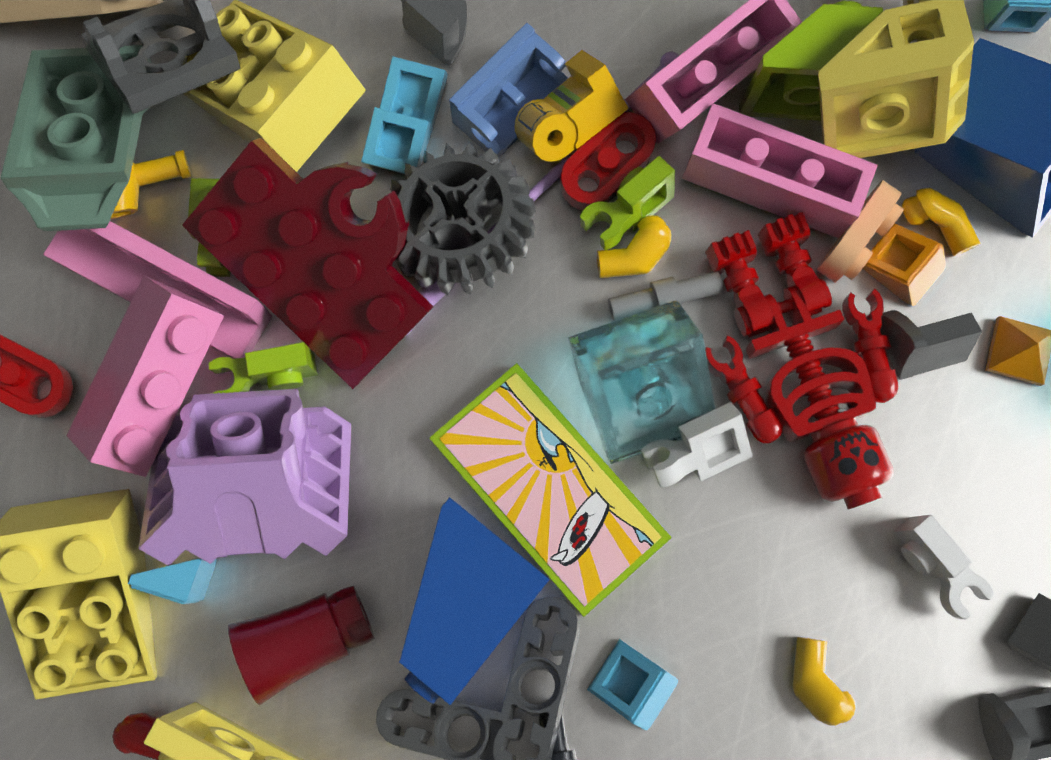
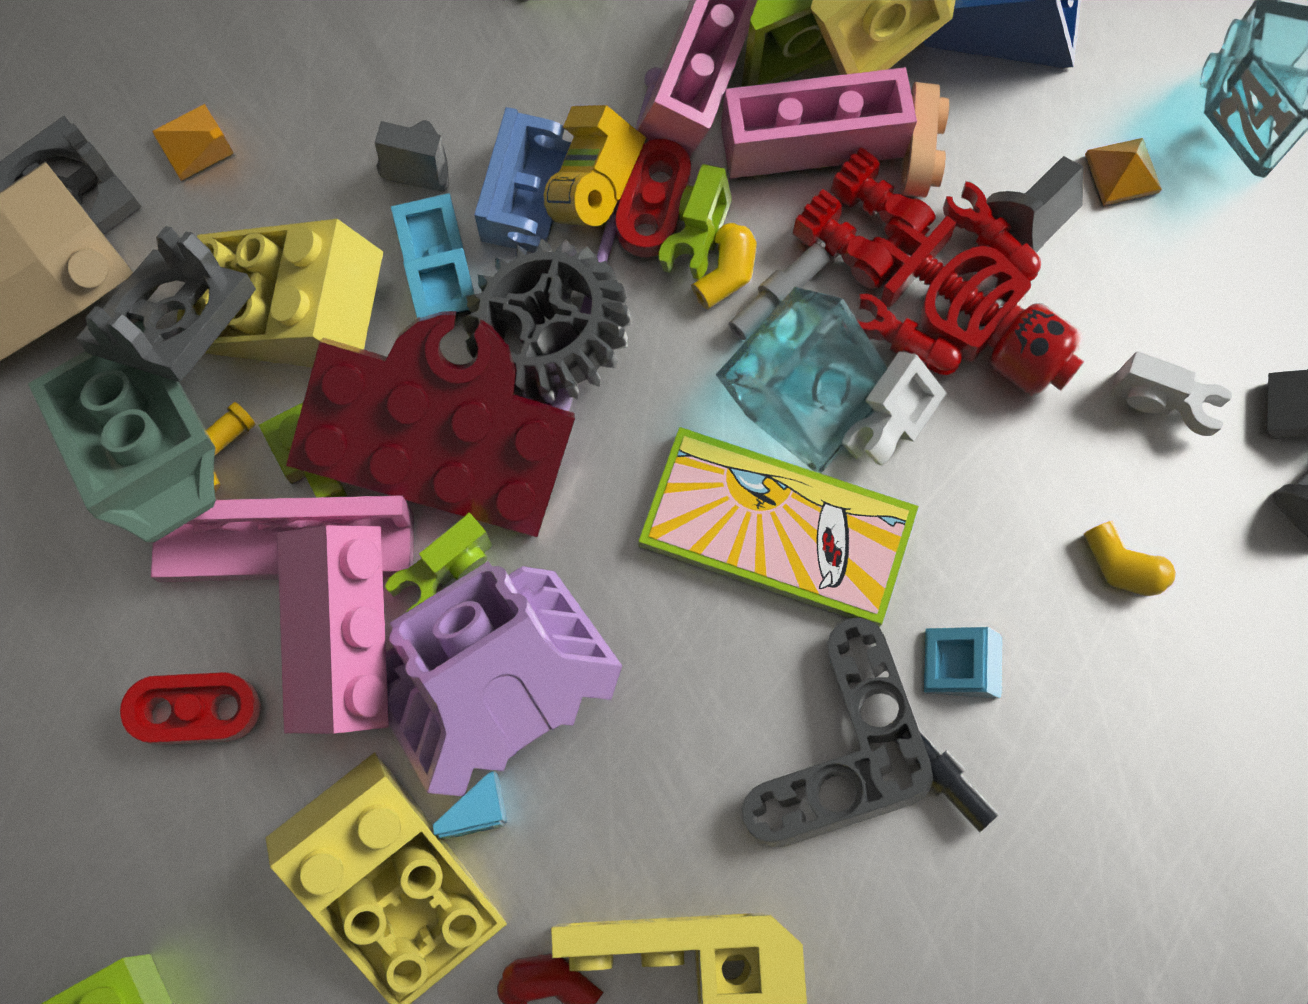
camera: 30 degrees left, 5 degrees down
dark red plant [228,586,375,705] -> none
blue slope [399,497,550,705] -> none
light orange slope [862,223,946,306] -> none
yellow arm [901,187,981,256] -> none

